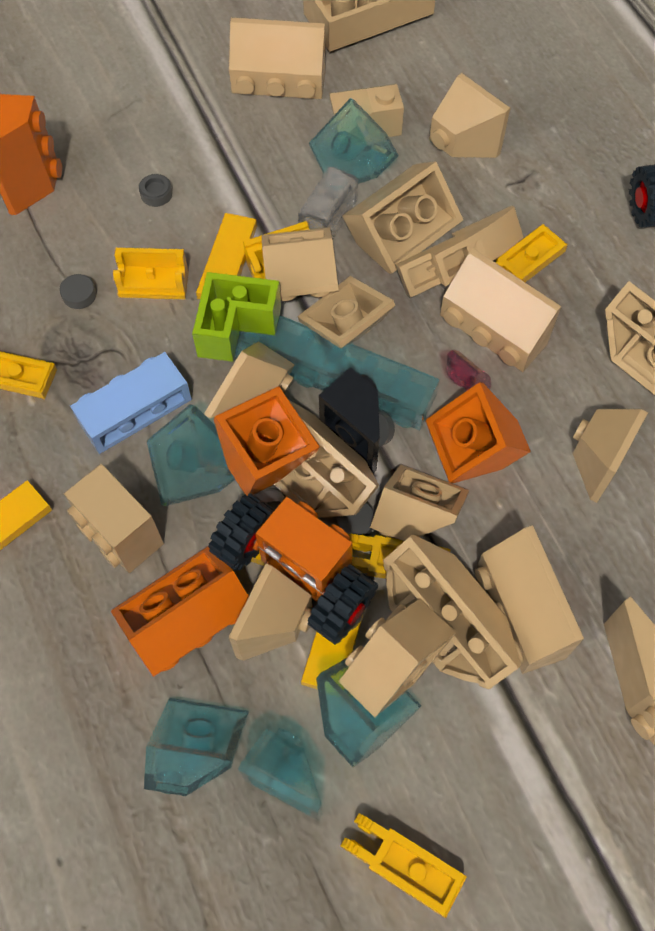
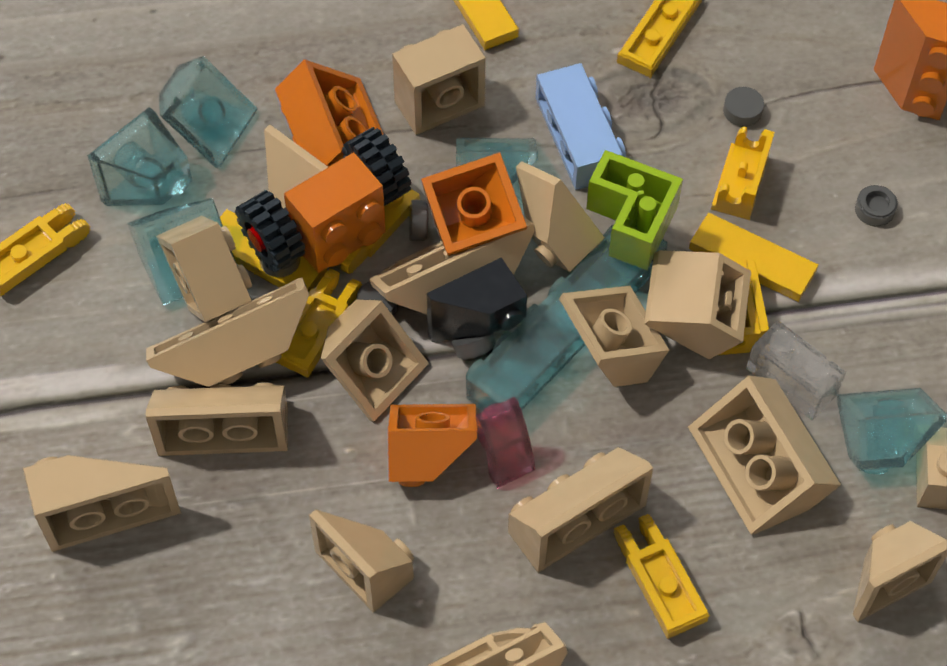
camera: 105 degrees right, 5 degrees down
tan slope [395,206,524,298] -> none

